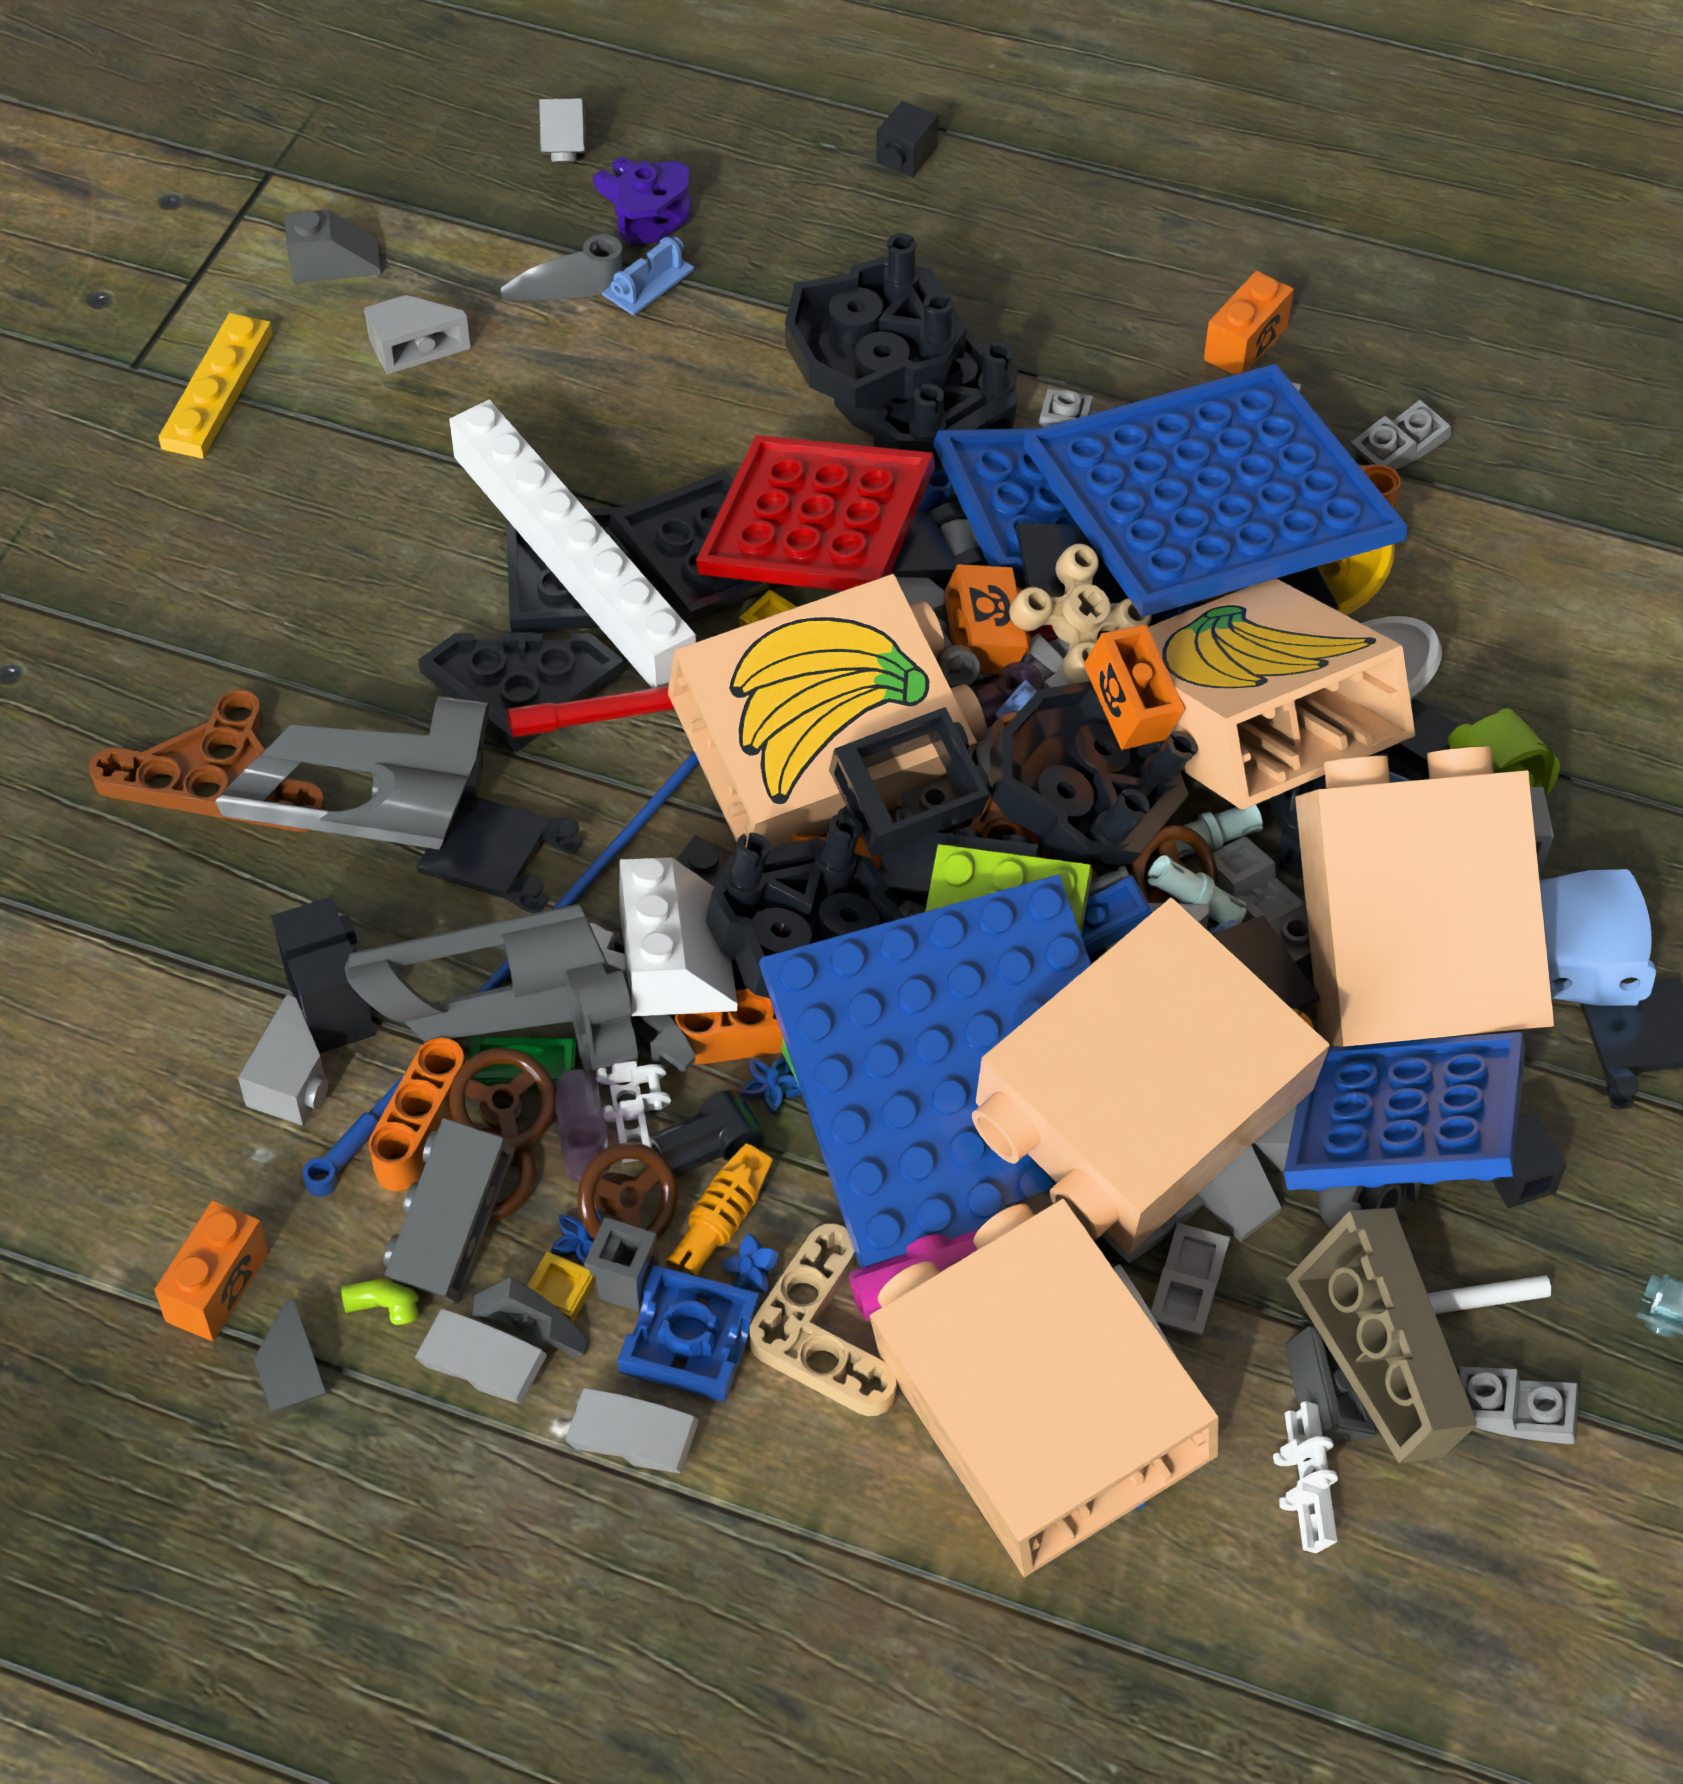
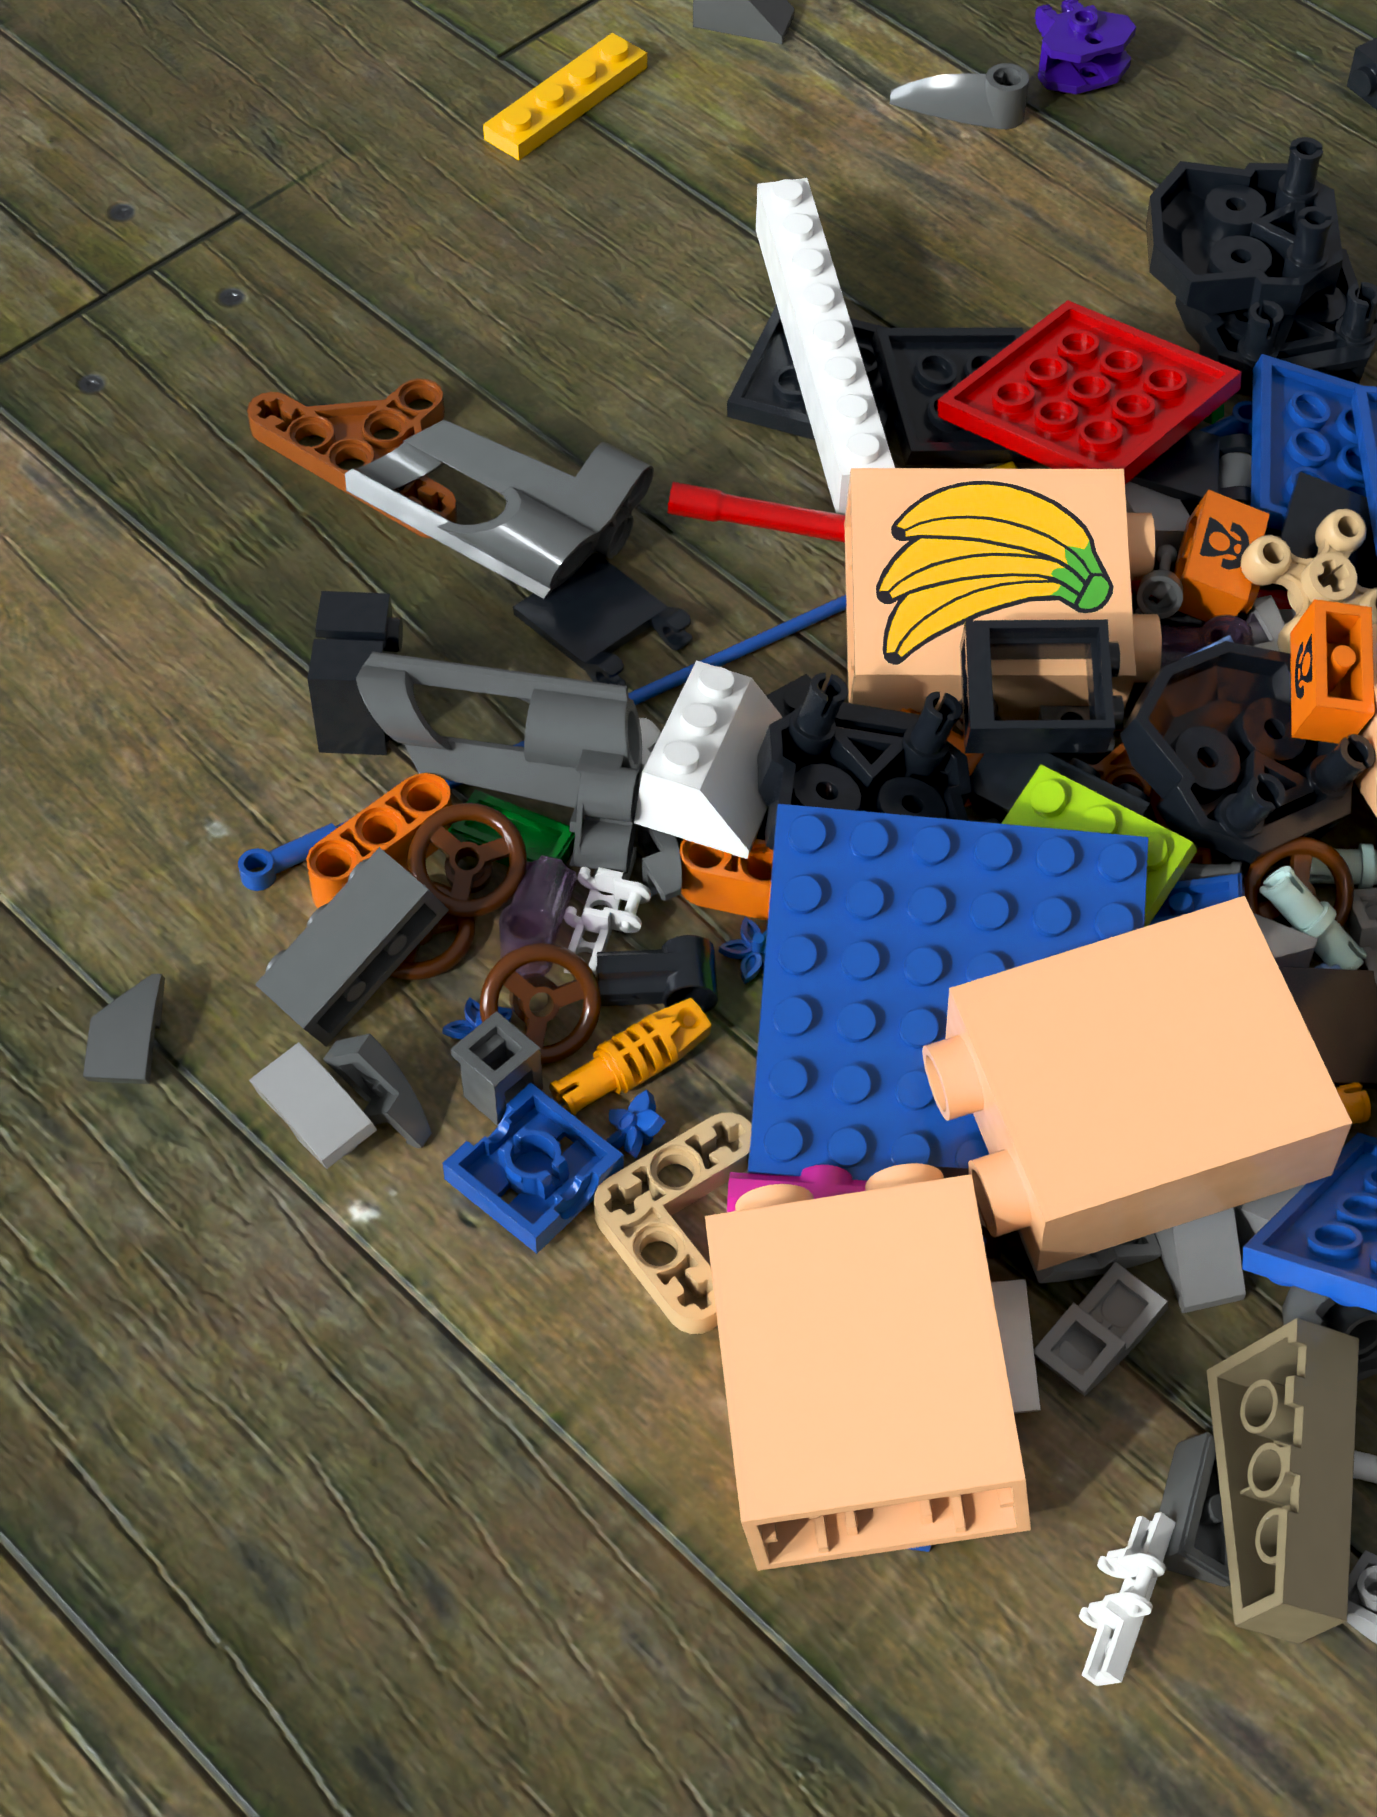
camera: 25 degrees right, 0 degrees up
orange brick [154,1201,269,1342] -> none
light grey slope [238,995,329,1126] -> none
lime arm [341,1278,419,1325] -> none
light grey slope [364,295,471,374] -> none
black plate [418,633,625,752] -> none
yellow tile [527,1251,596,1323] -> none
light grey slope [565,1388,699,1474] -> none
medium blue hinge [602,236,694,316] -> none

